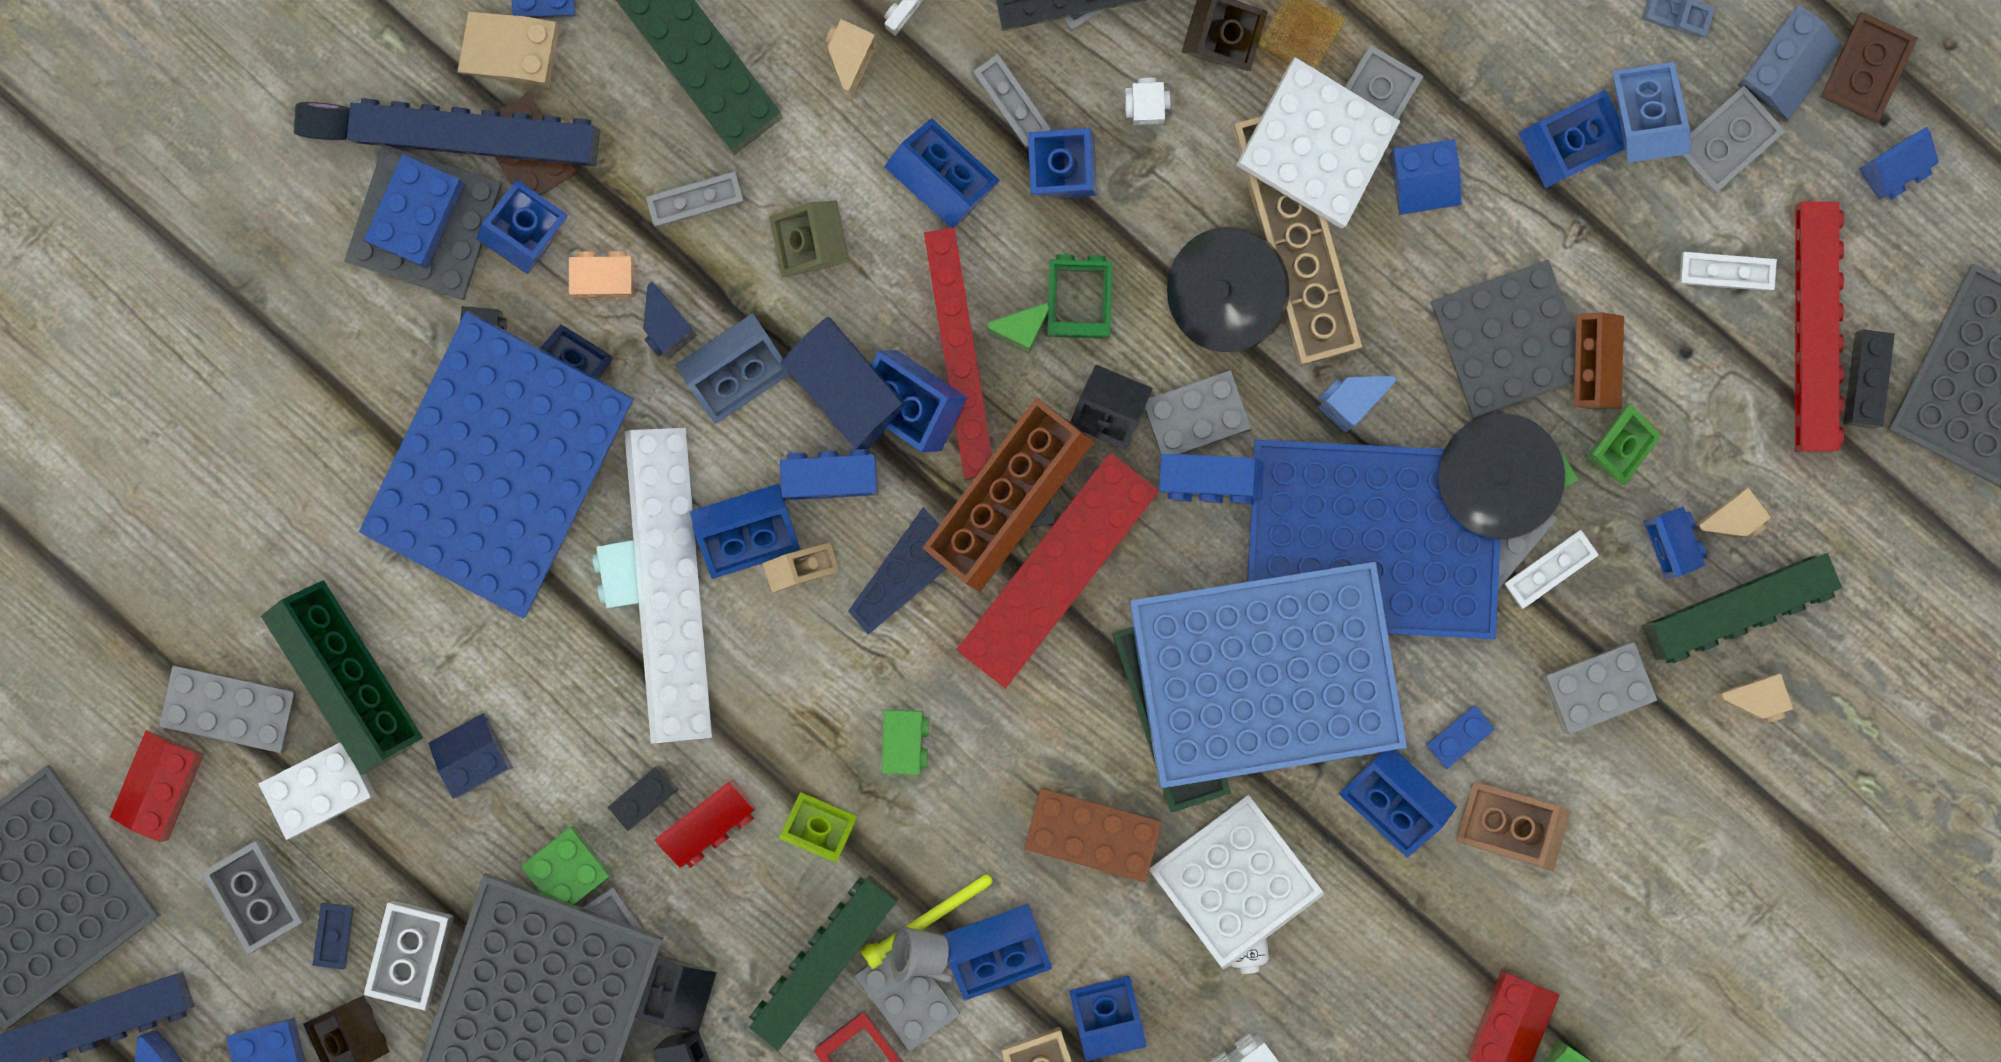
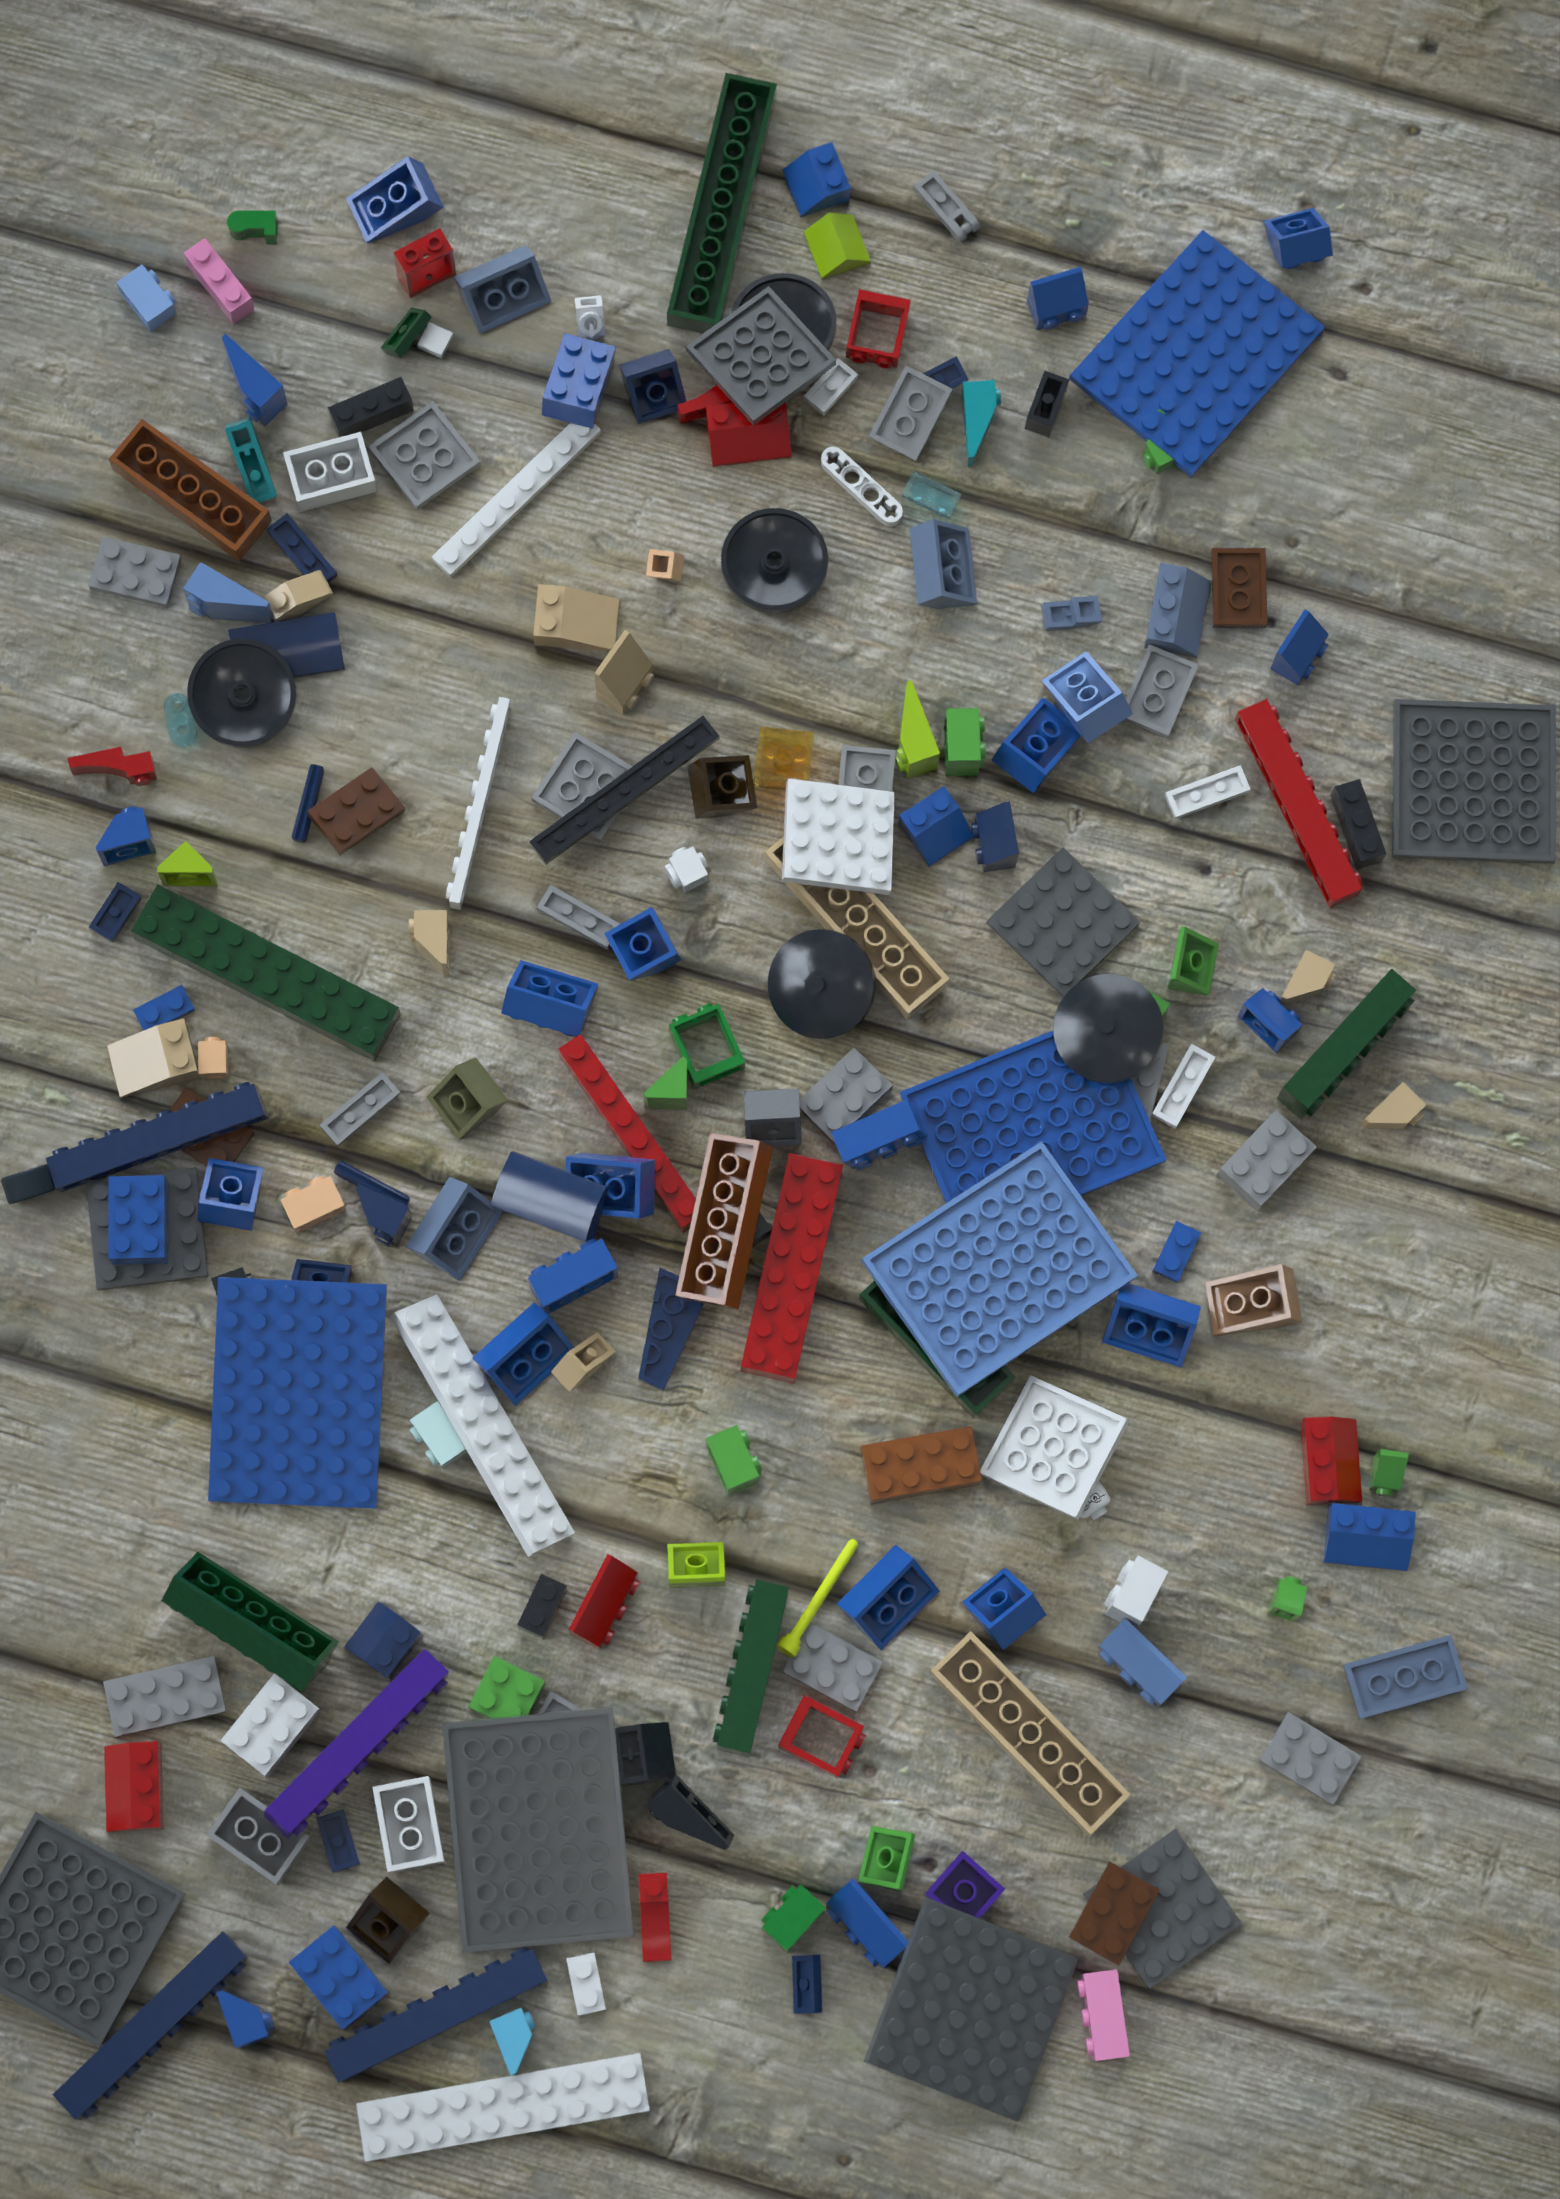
camera: 30 degrees left, 10 degrees down
light grey hat [891,927,953,983] -> none
medium blue slope [1318,375,1397,433] -> none
dark orange brick [1574,312,1624,410] -> none
none -> light nougat brick [198,1037,229,1080]
none -> dark purple brick [264,1648,449,1839]
none -> dark blue axle [334,1161,410,1206]
none -> lime slope [895,680,940,779]
none -> bright green brick [944,708,986,776]
none -> dark blue slope [971,801,1019,873]

